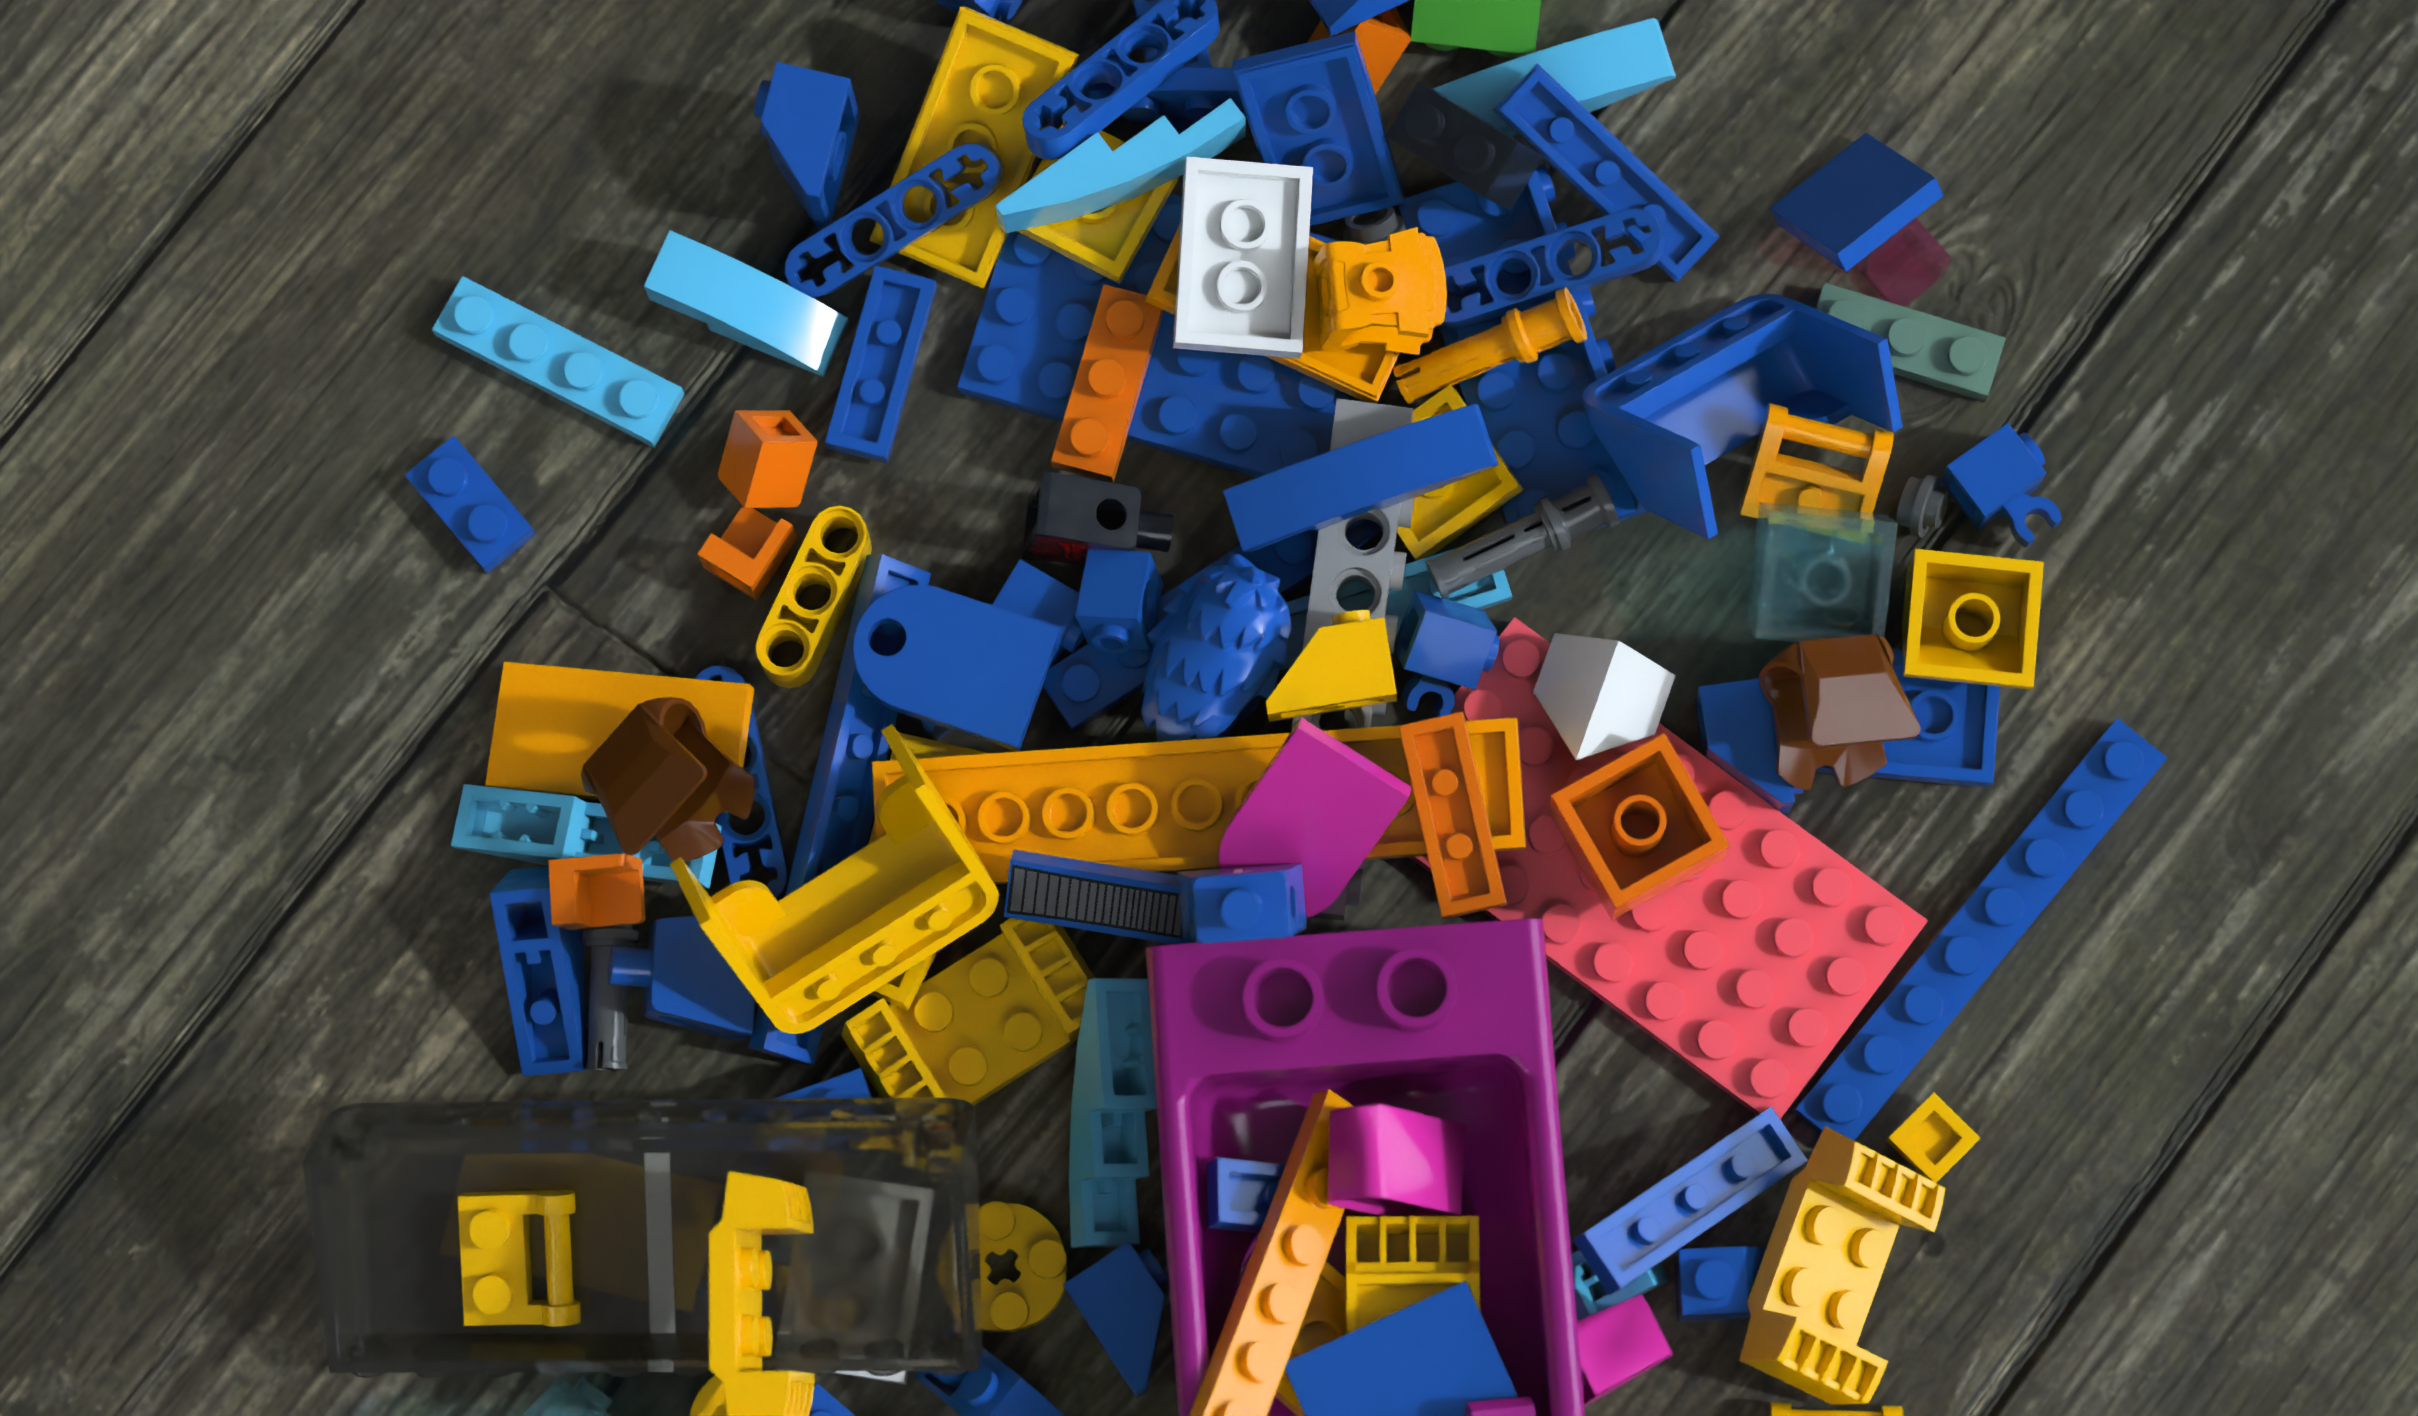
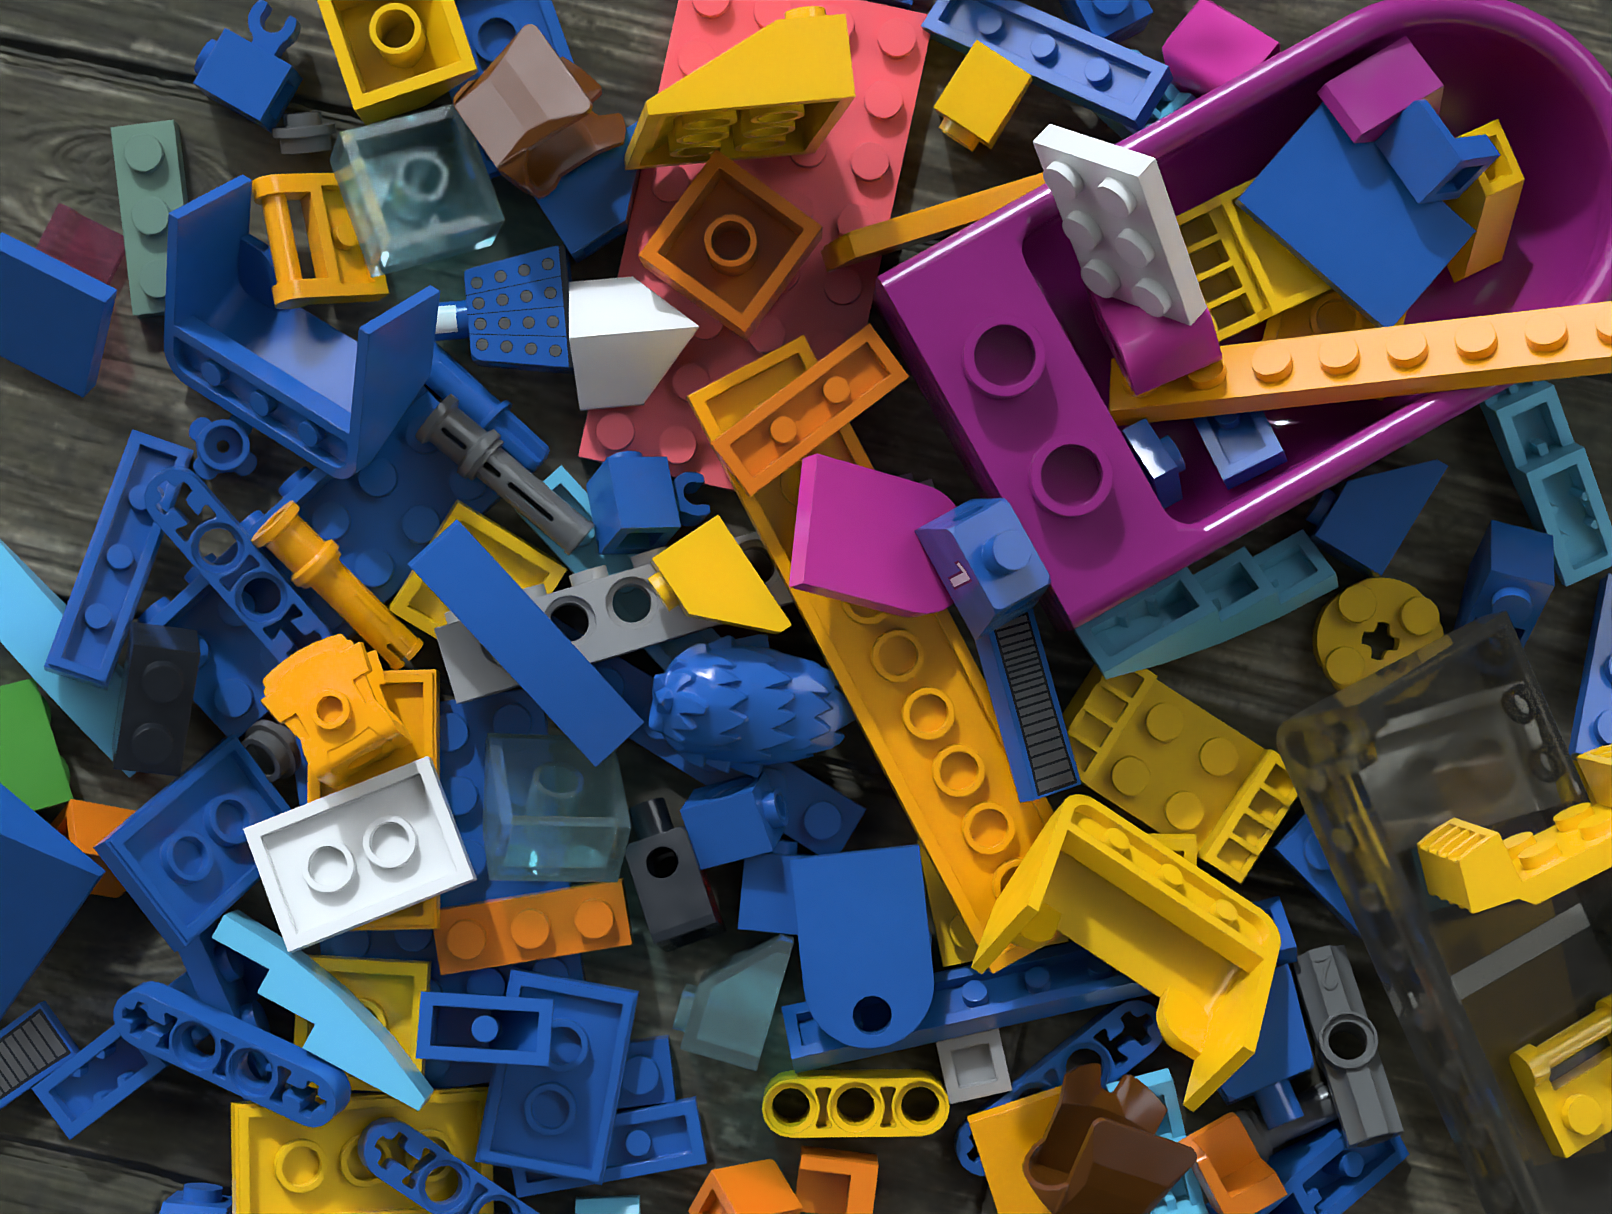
camera: 120 degrees left, 10 degrees up
none -> blue plate [189,415,257,480]
none -> blue slope [416,991,554,1066]
none -> blue axle [425,341,550,473]
none -> blue torso [435,245,574,374]
none -> blue tile [475,967,639,1185]
none -> clear light blue slope [483,733,631,882]
none -> blue plate [617,1035,677,1109]
none -> yellow slope [624,6,856,170]
none -> clear light blue slope [672,933,794,1071]
none -> light orange tile [820,173,1045,272]
none -> yellow slope [933,40,1032,152]
none -> light grey plate [936,1028,1012,1104]
none -> white plate [1033,124,1207,326]
none -> blue plate [1122,418,1186,509]
none -> dark grey piece [1290,945,1404,1149]

